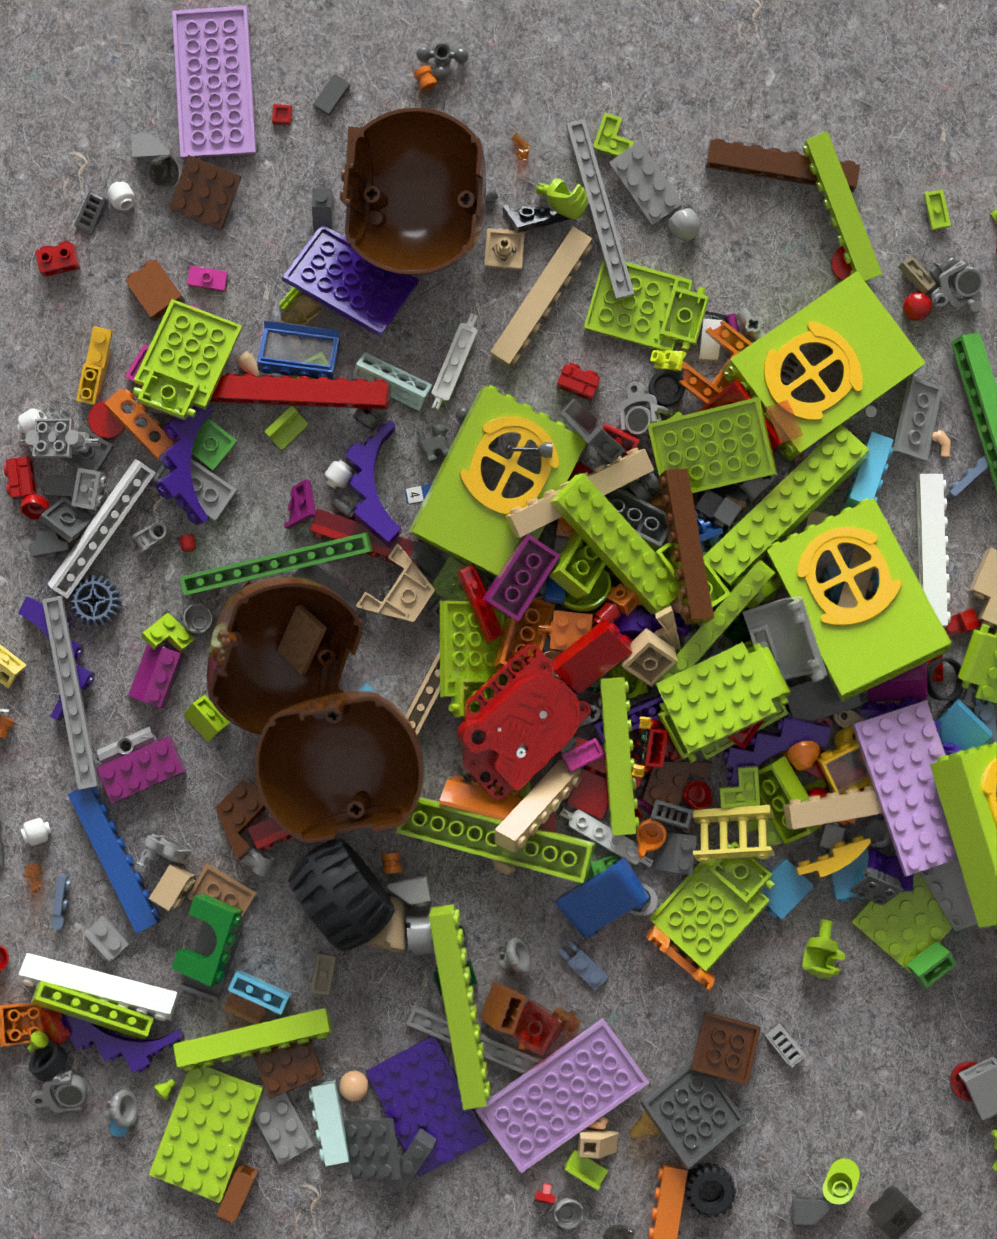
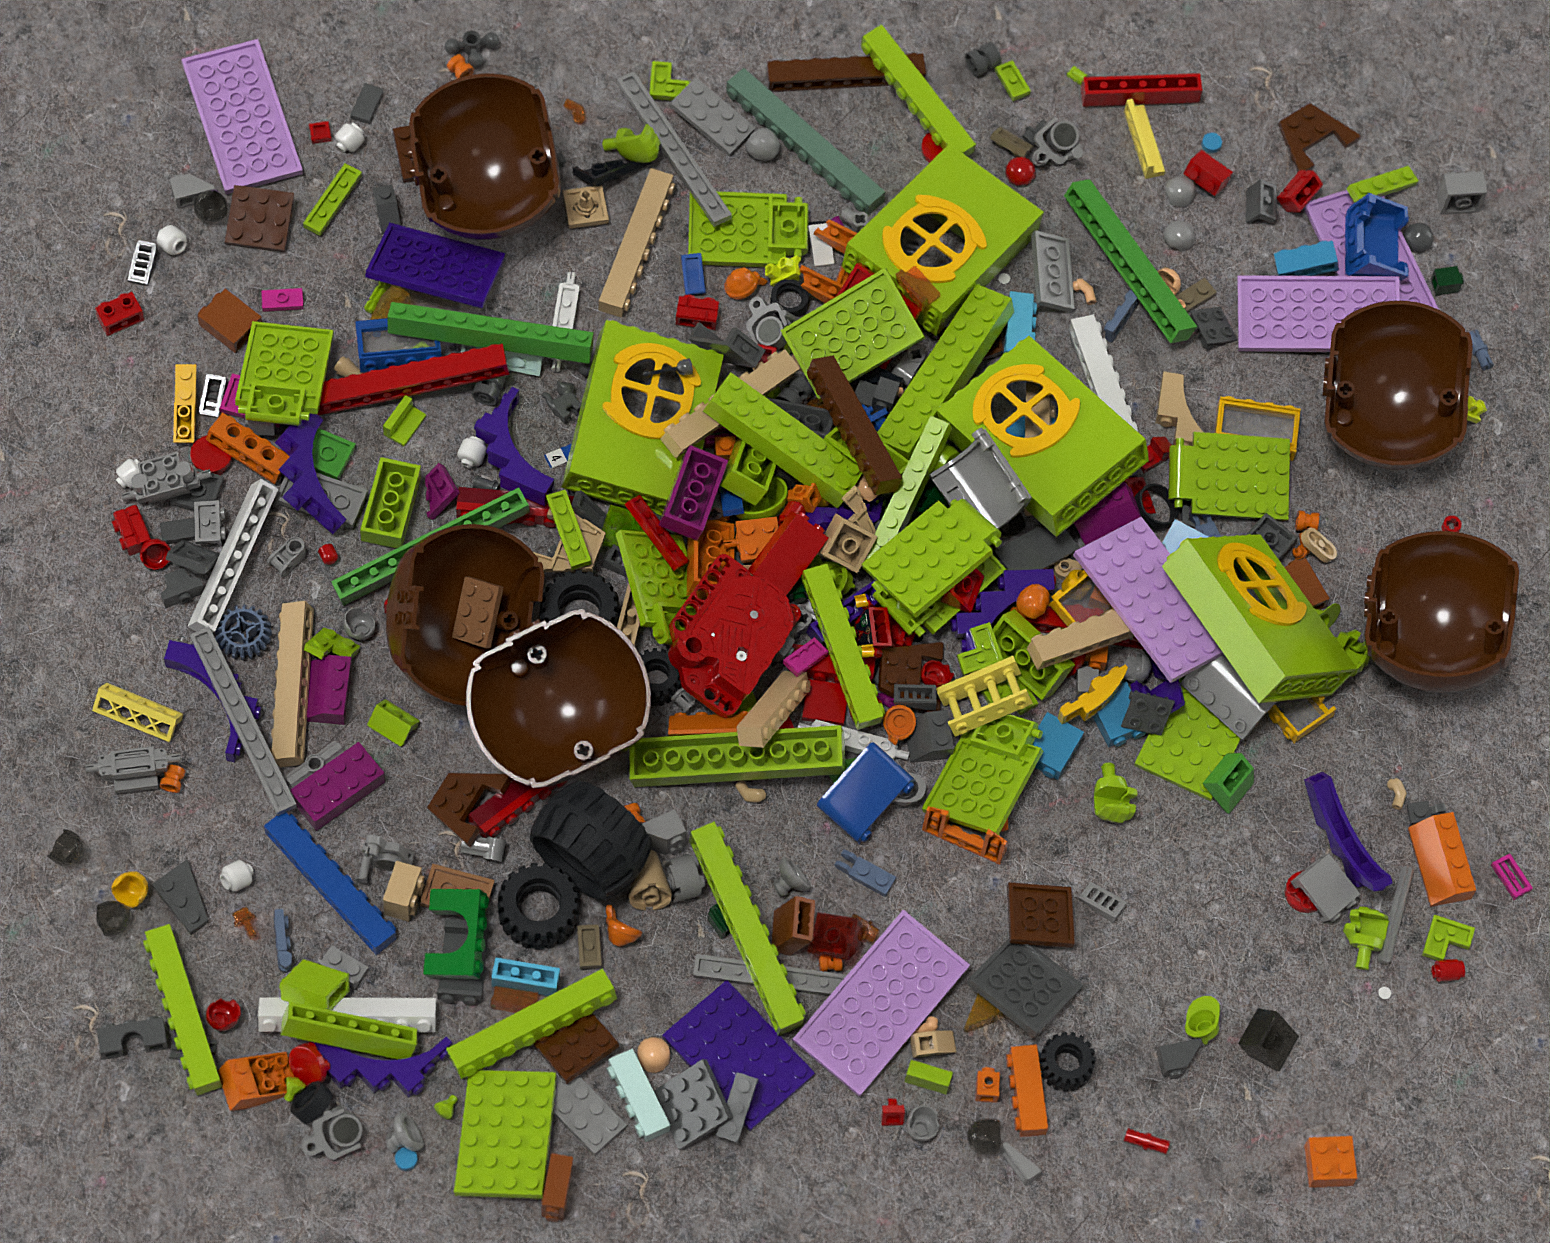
camera: 25 degrees left, 20 degrees down
none -> slope [198,374,228,418]
none -> tan brick [270,601,314,767]
none -> lime brick [279,959,349,1010]
none -> lime plate [303,163,362,236]
none -> white head [335,122,365,153]
none -> lime brick [360,457,422,548]
none -> bright green brick [387,302,594,364]
none -> black tyre [497,863,580,950]
none -> black tyre [540,570,620,627]
none -> lime plate [546,489,592,570]
none -> orange hat [606,905,642,947]
none -> black tyre [639,648,682,706]
none -> blue tile [681,253,706,295]
none -> orange hat [724,267,768,300]
none -> sand green brick [726,68,885,215]
none -> dark grey wheel [965,42,1001,76]
none -> orange brick [975,1067,1000,1103]

